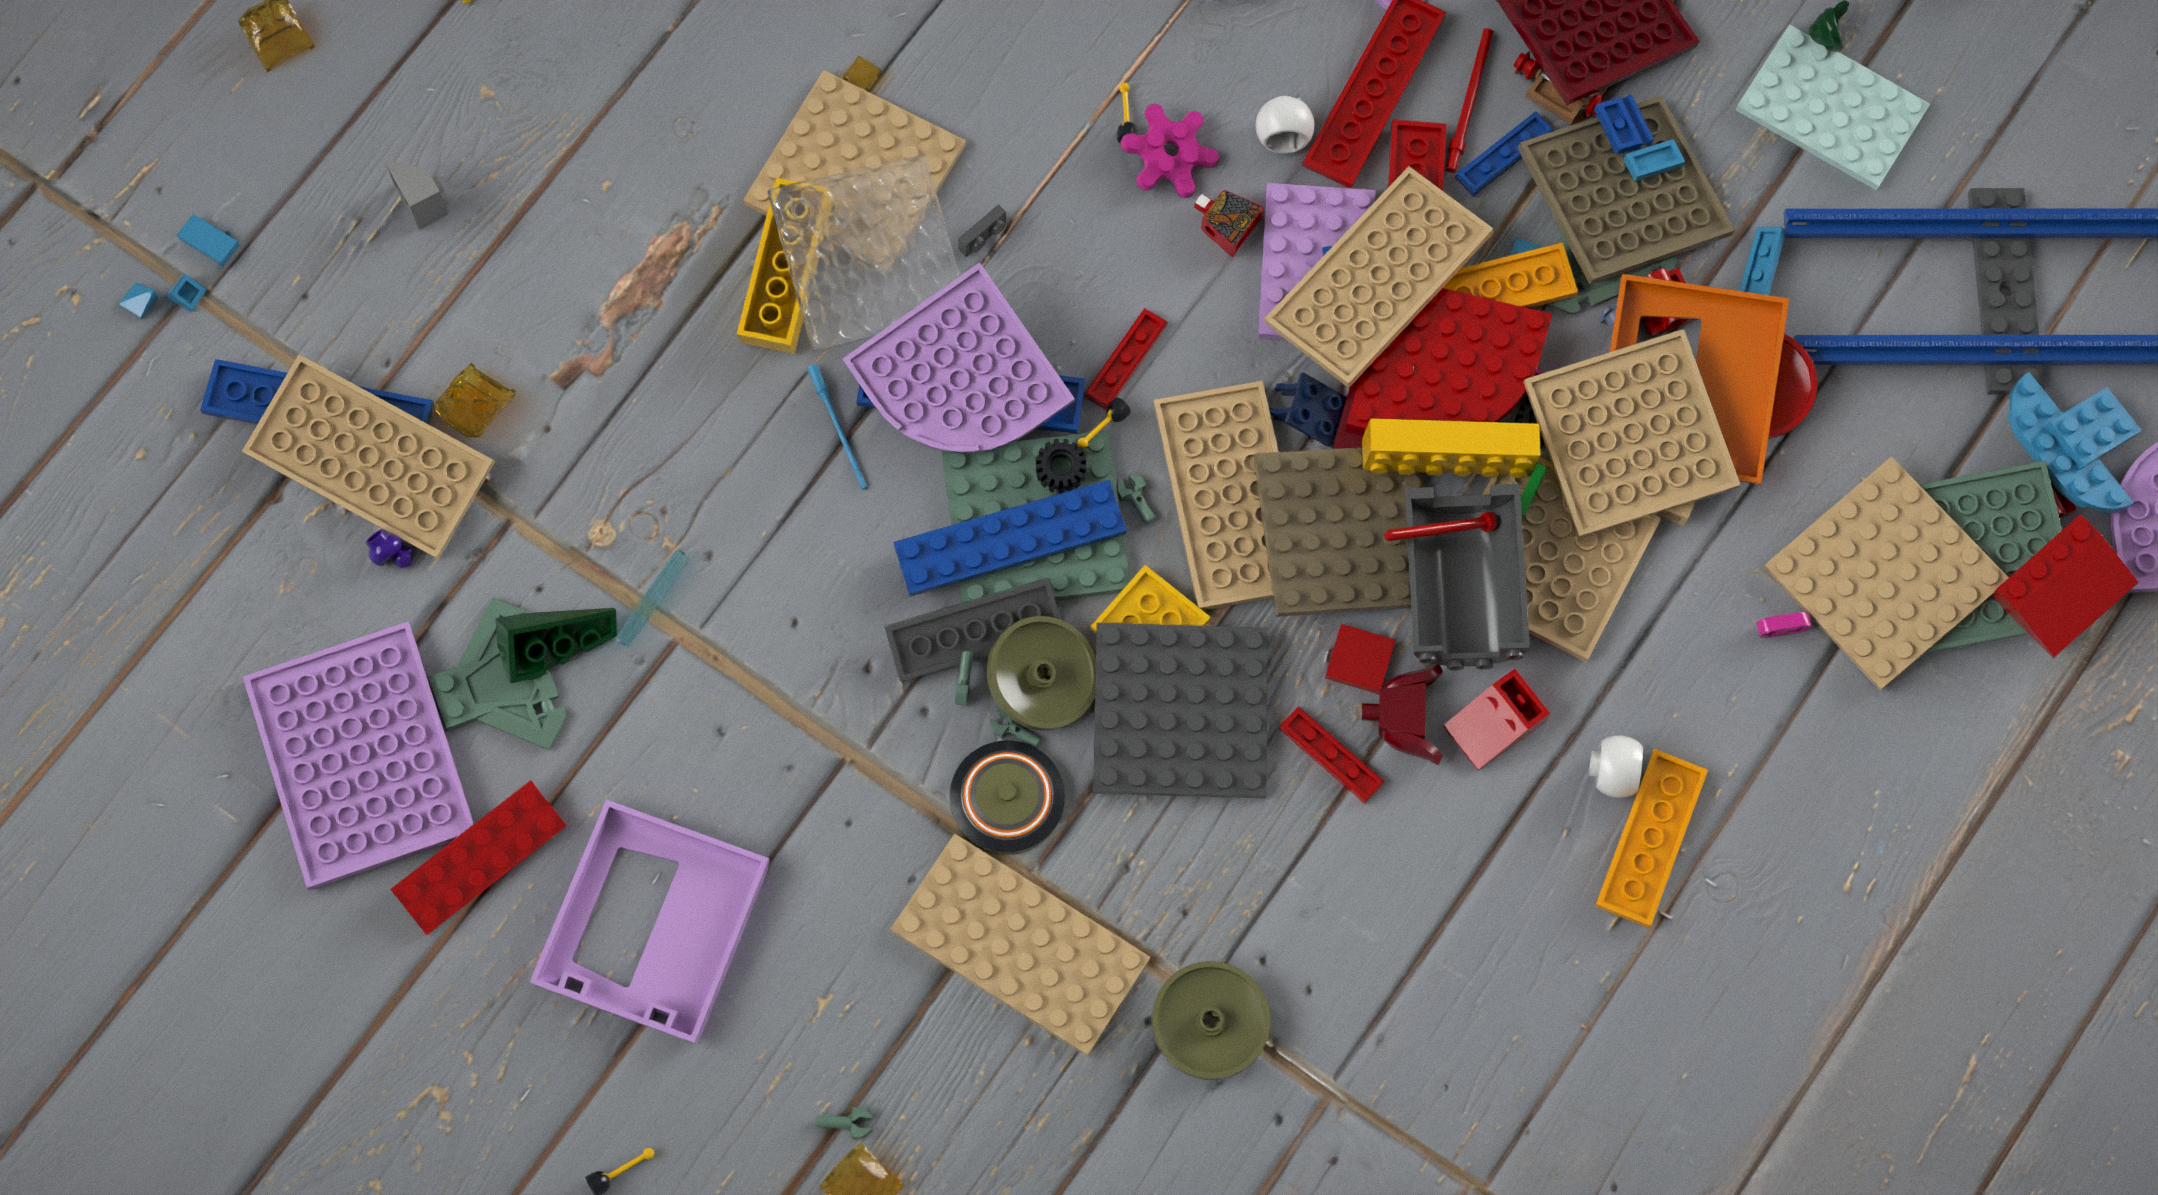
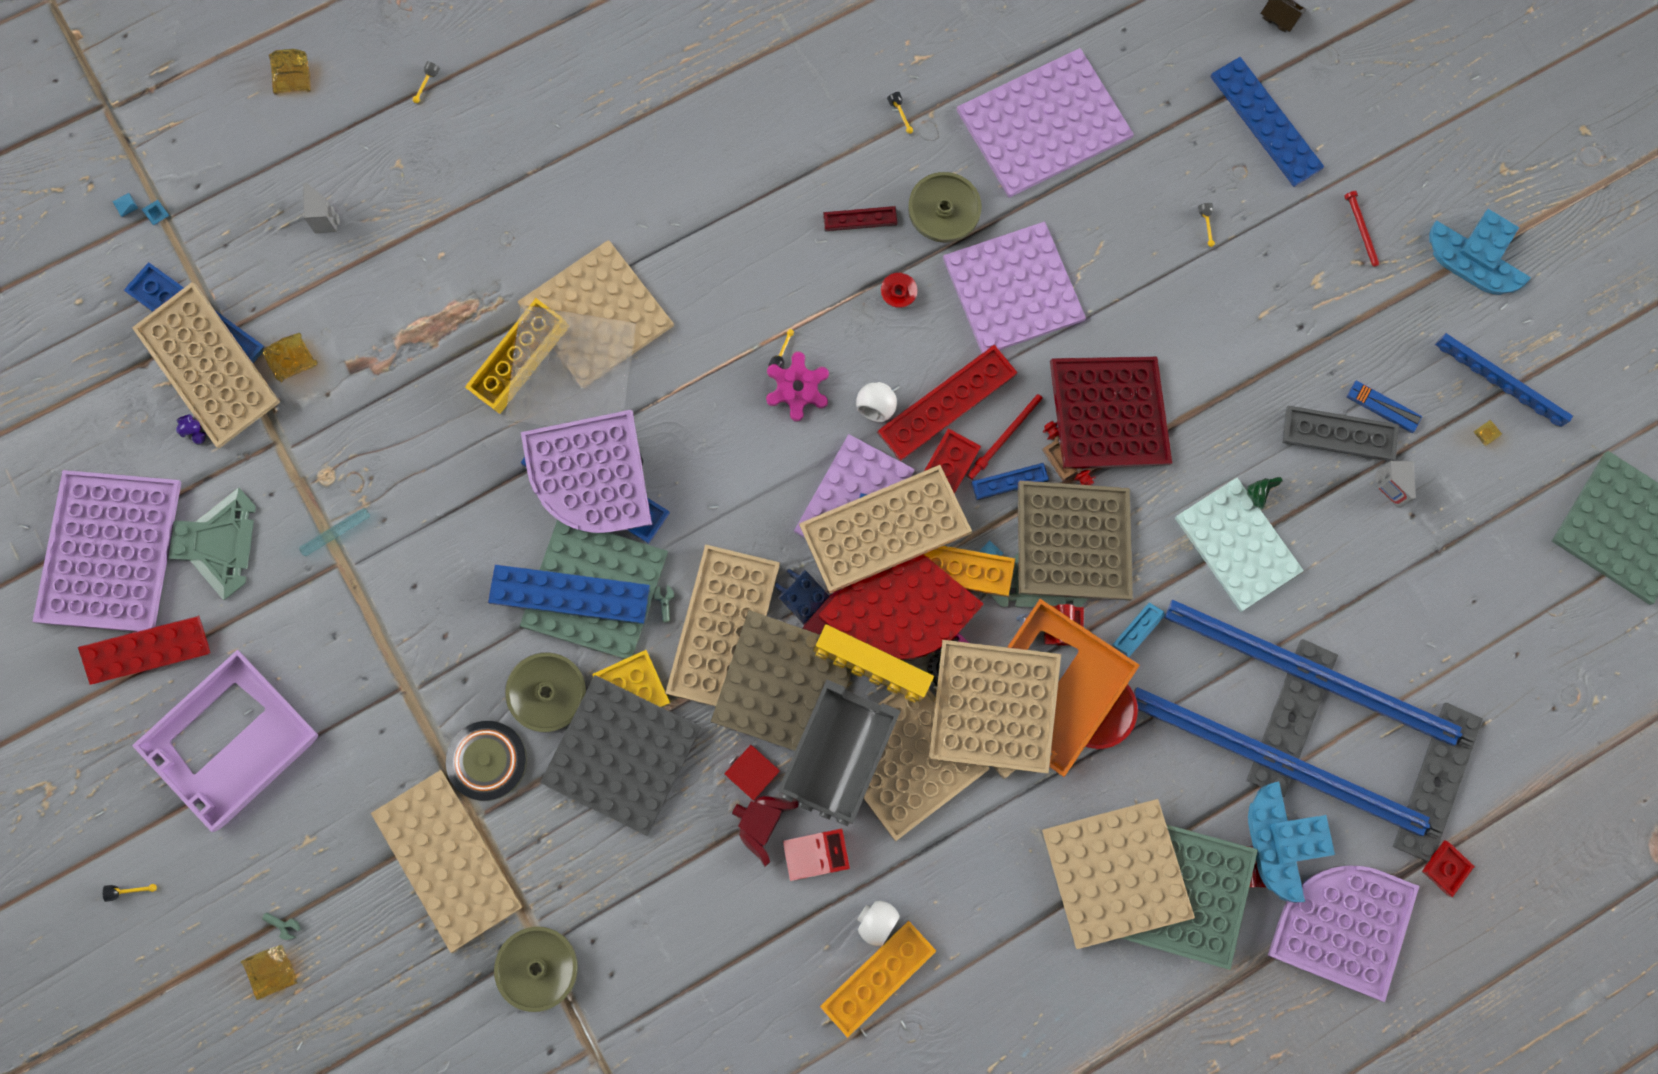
camera: 20 degrees right, 5 degrees up
dark azure tile [177,214,240,267] -> none
dark green wedge [496,608,617,683] -> none
dark azure piece [807,364,867,490] -> none
clear yellow plate [843,56,881,92] -> none
dark grey plate [884,577,1061,681] -> none
sand green bar [955,651,973,706] -> none
dark grey plate [958,204,1006,257] -> none
sand green bar [990,709,1041,747] -> none
black tyre [1036,439,1086,494] -> none
hinge [1077,398,1131,449] -> none
red tile [1084,308,1168,410] -> none
torso [1194,190,1264,257] -> none
red tile [1279,706,1384,804] -> none
red bar [1384,512,1496,541] -> none
green tile [1520,463,1546,521] -> none
blue plate [1594,94,1654,155] -> none
dark azure tile [1623,139,1685,182] -> none
dark pink beam [1756,612,1812,638] -> none
red slope [1993,514,2138,659] -> none

